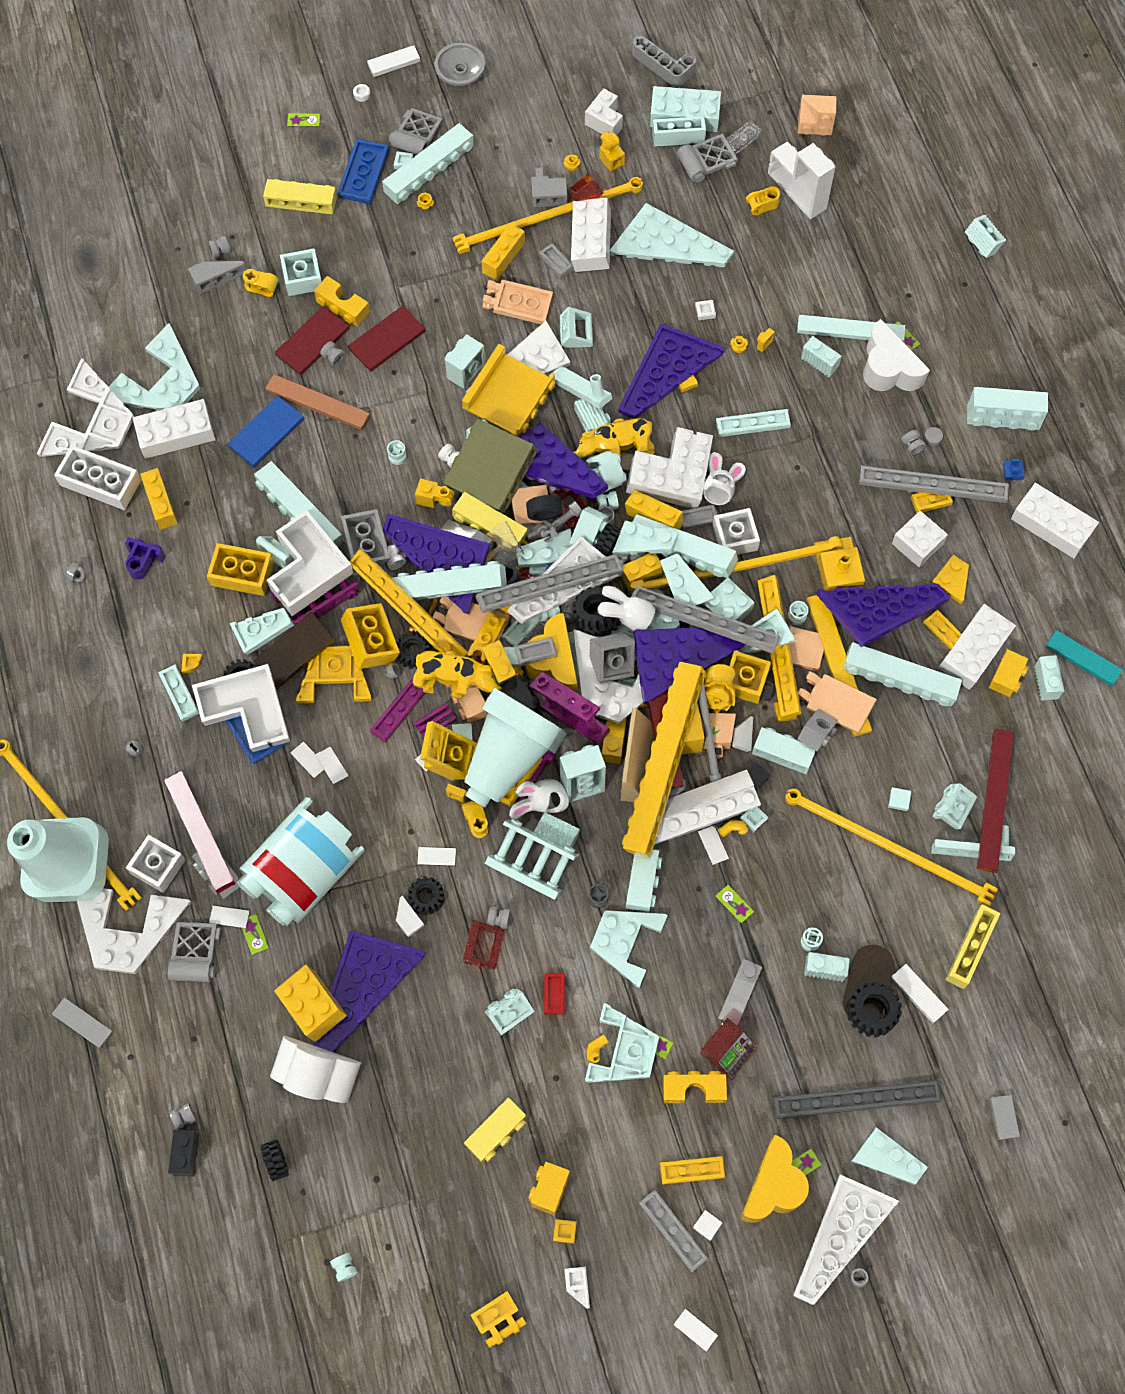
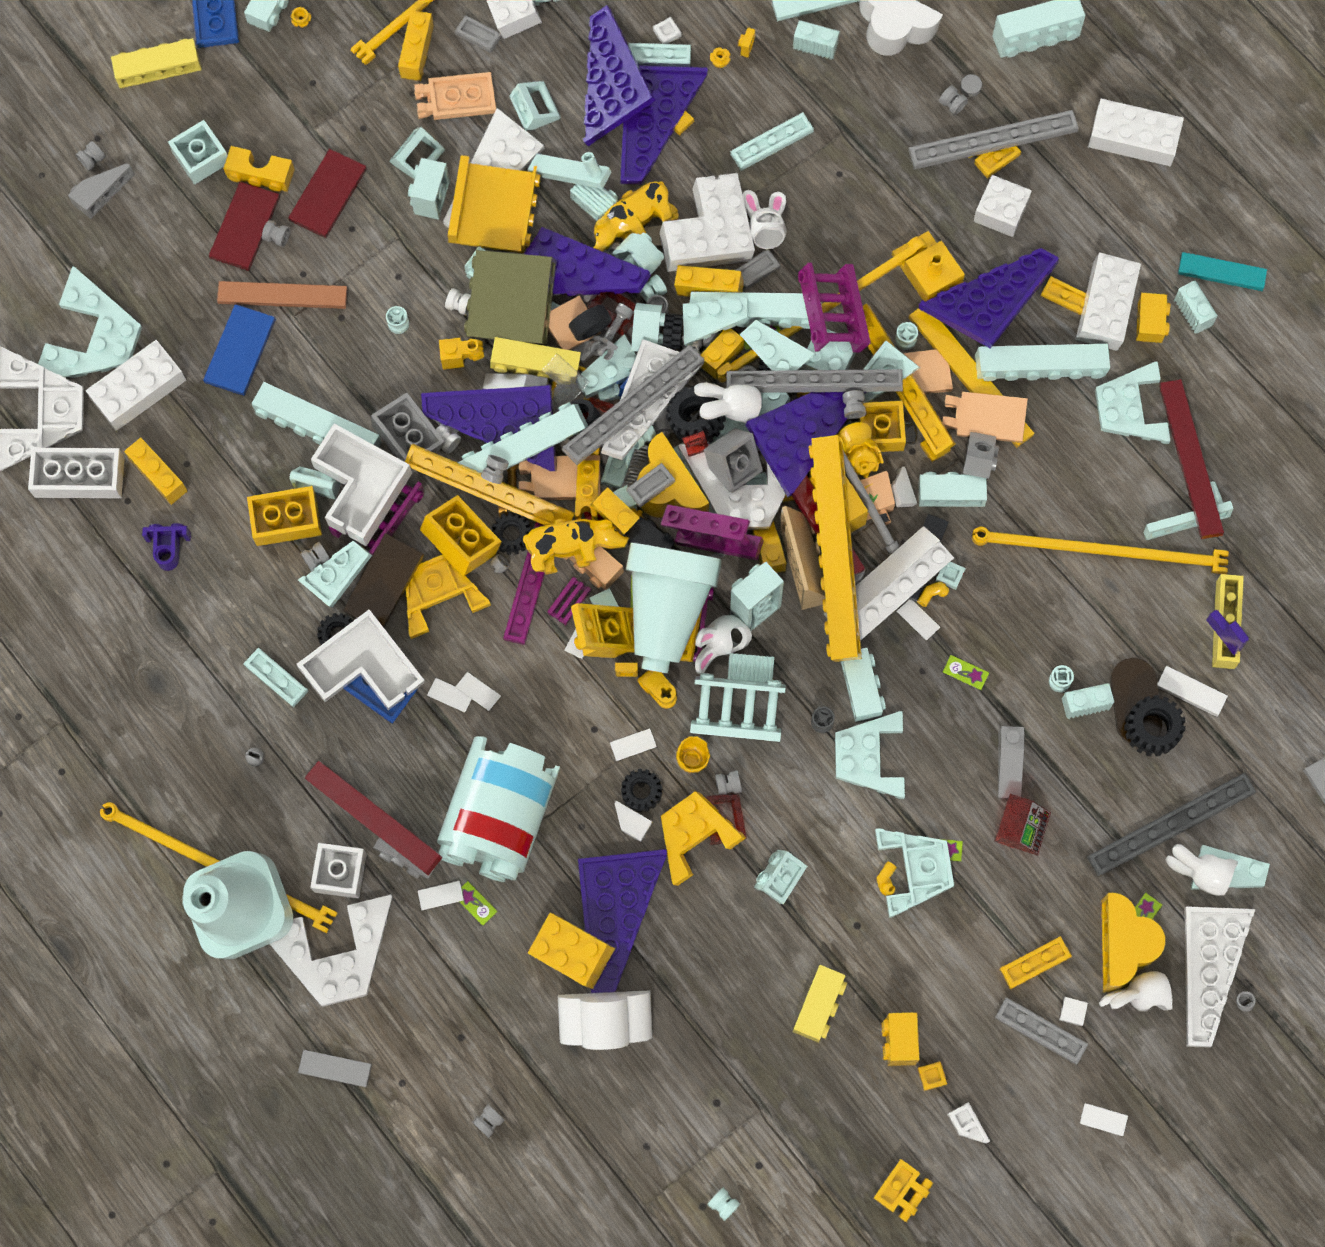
camera: 20 degrees left, 5 degrees up
light grey tile [66,562,86,583] -> none
light grey piece [168,922,221,982] -> none
black brick [168,1130,199,1177] -> none
yellow tile [182,654,203,674] -> none
yellow piece [243,269,278,297] -> none
black tyre [260,1139,289,1181] -> none
red tile [544,973,565,1015] -> none
yellow arch [663,1071,727,1103] -> none
white brick [712,508,760,555] -> none
light aqua tile [888,787,911,811] -> none
yellow wing [931,554,969,604] -> none
light aqua bracket [933,783,977,829] -> none
blue tile [1003,459,1025,480] -> none
none -> light grey wheel [300,541,330,572]
none -> light aqua tile [390,127,445,179]
none -> light grey wheel [481,455,509,484]
none -> dark purple wing [583,5,656,146]
none -> light aqua tile [628,43,691,67]
none -> yellow wing [661,791,746,886]
none -> yellow hair [676,736,710,773]
none -> clear red tile [682,431,708,457]
none -> magenta fence [798,262,871,353]
none -> light grey wheel [842,390,866,419]
none -> light aqua wing [1095,361,1171,444]
none -> white piece [1099,971,1172,1011]
none -> white piece [1165,844,1238,896]
none -> dark purple tile [1206,609,1249,655]

